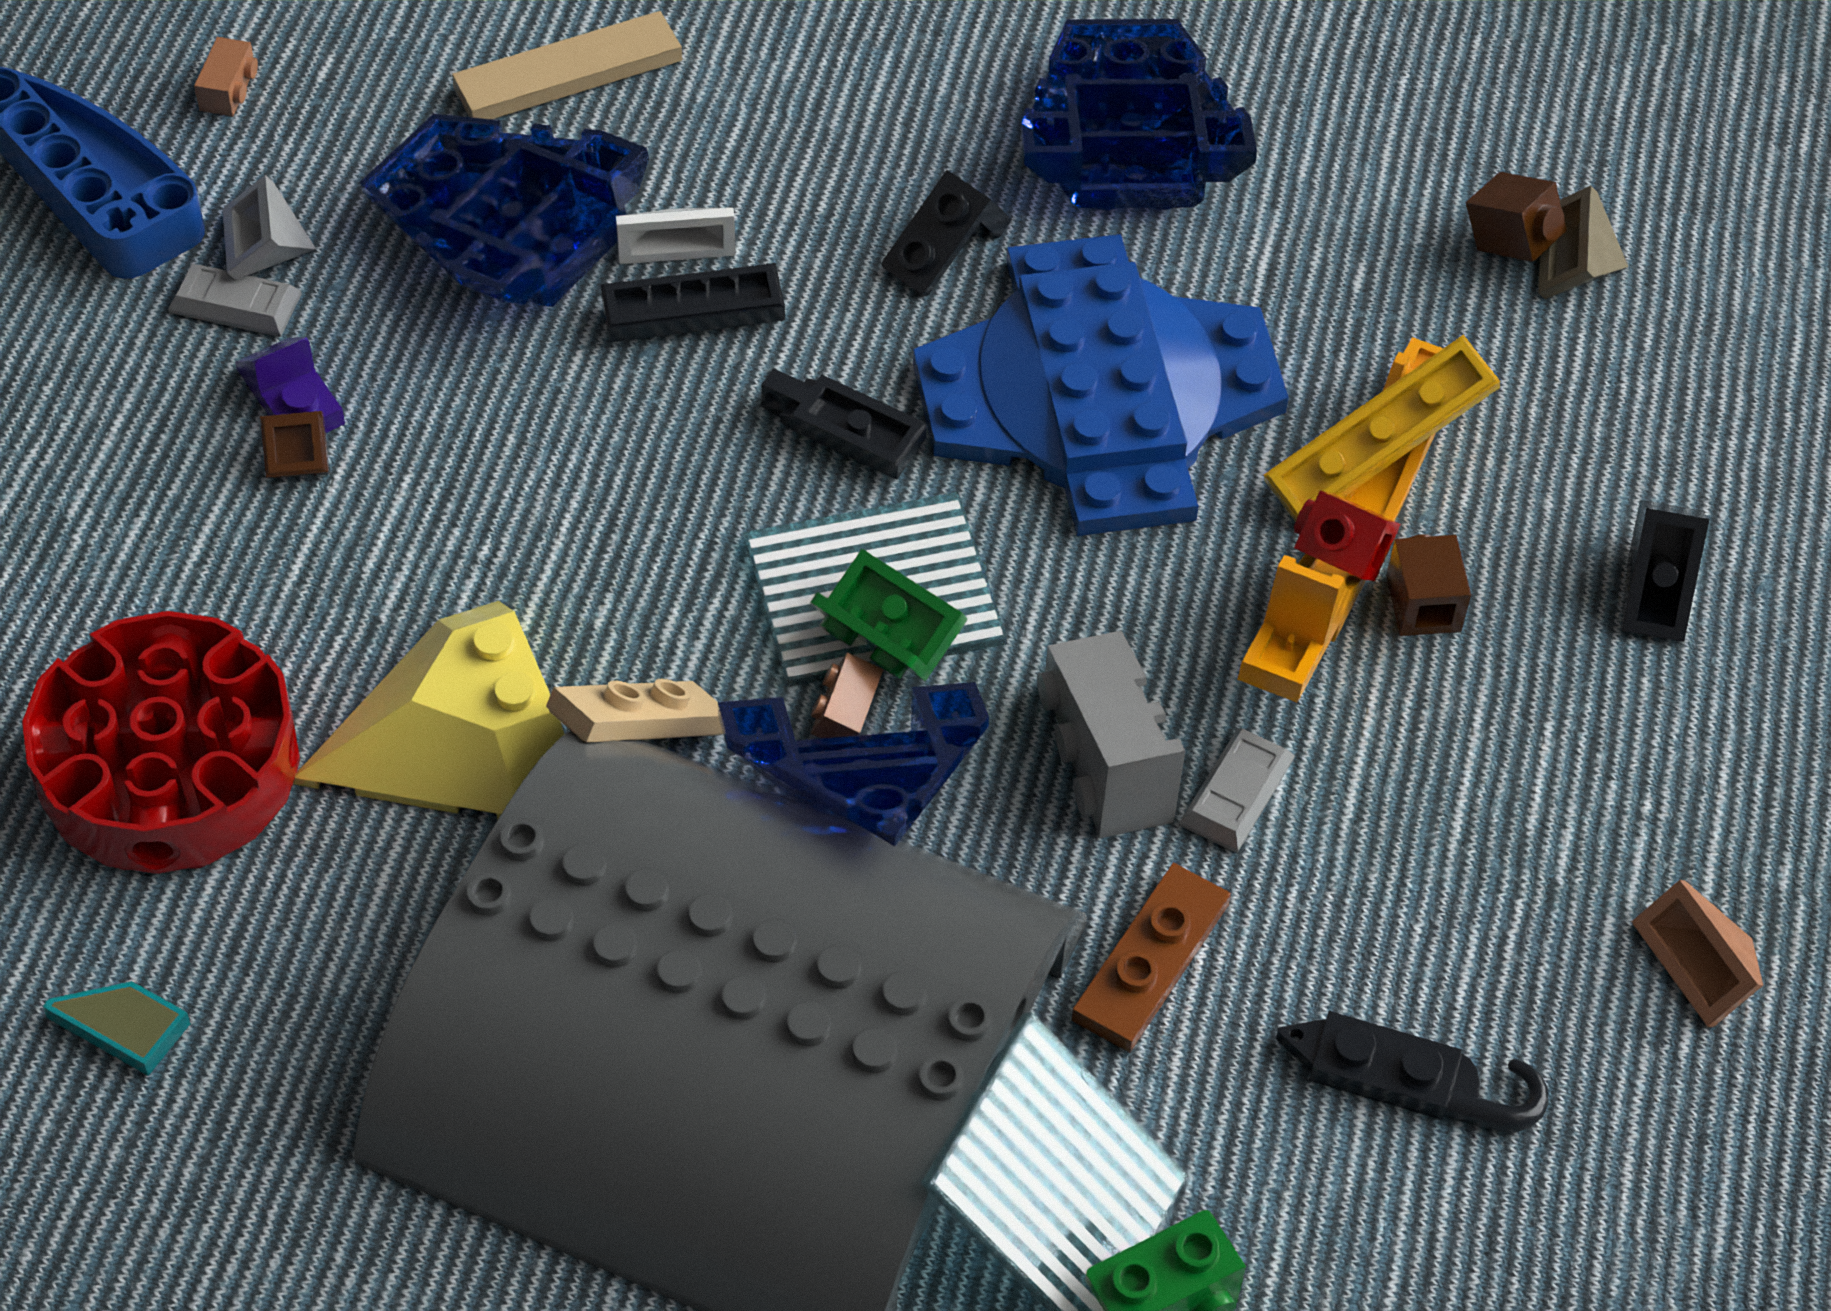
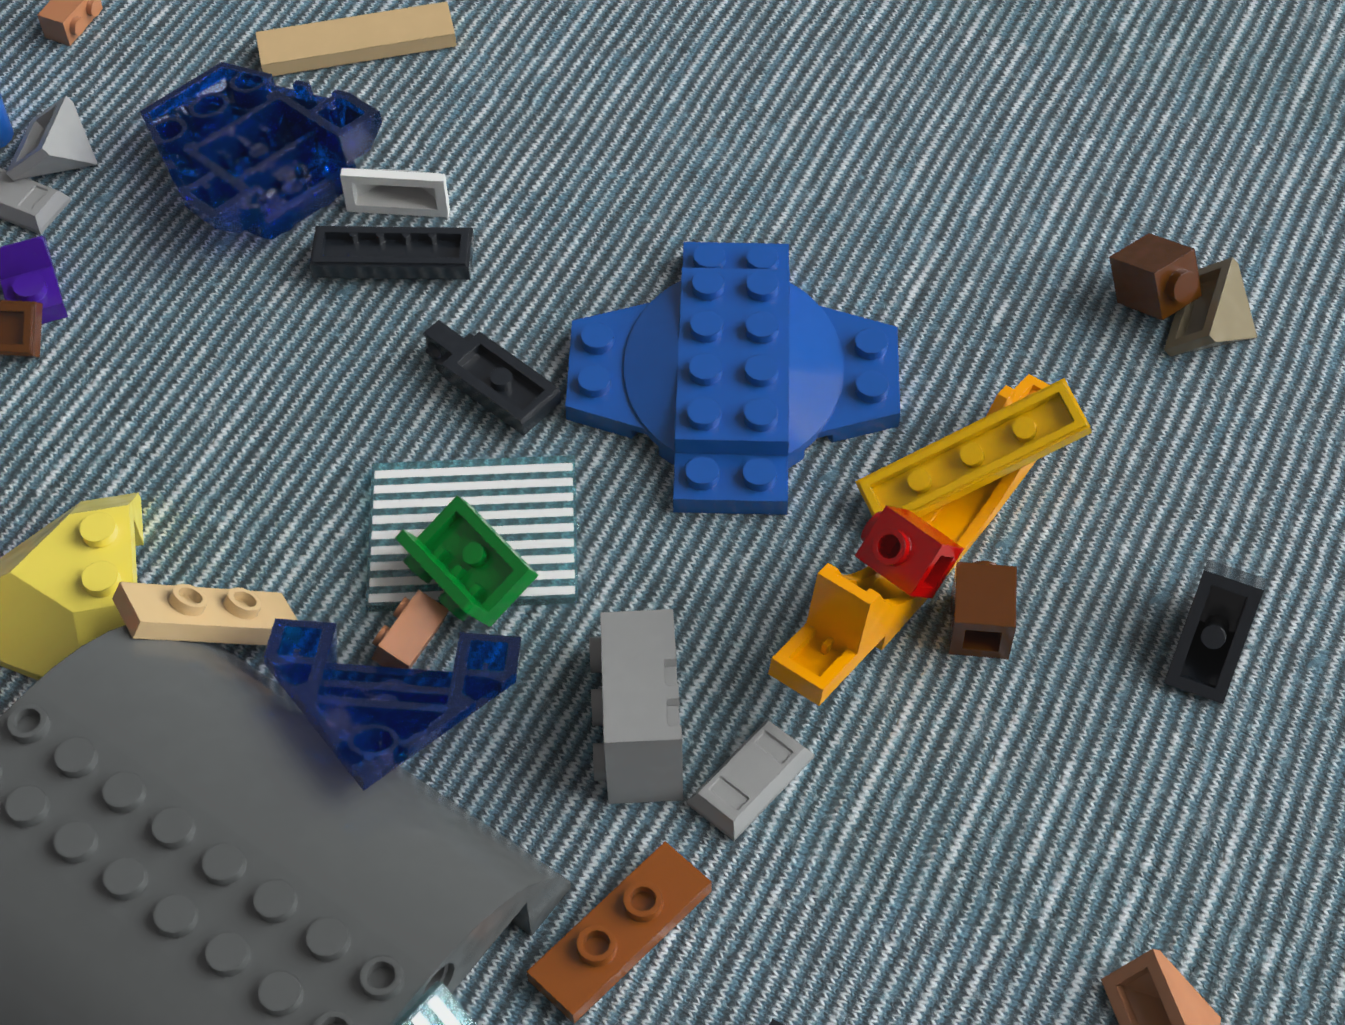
camera: 15 degrees right, 0 degrees up
black bracket [882,170,1012,296] -> none
clear blue wedge [1021,19,1257,210] -> none

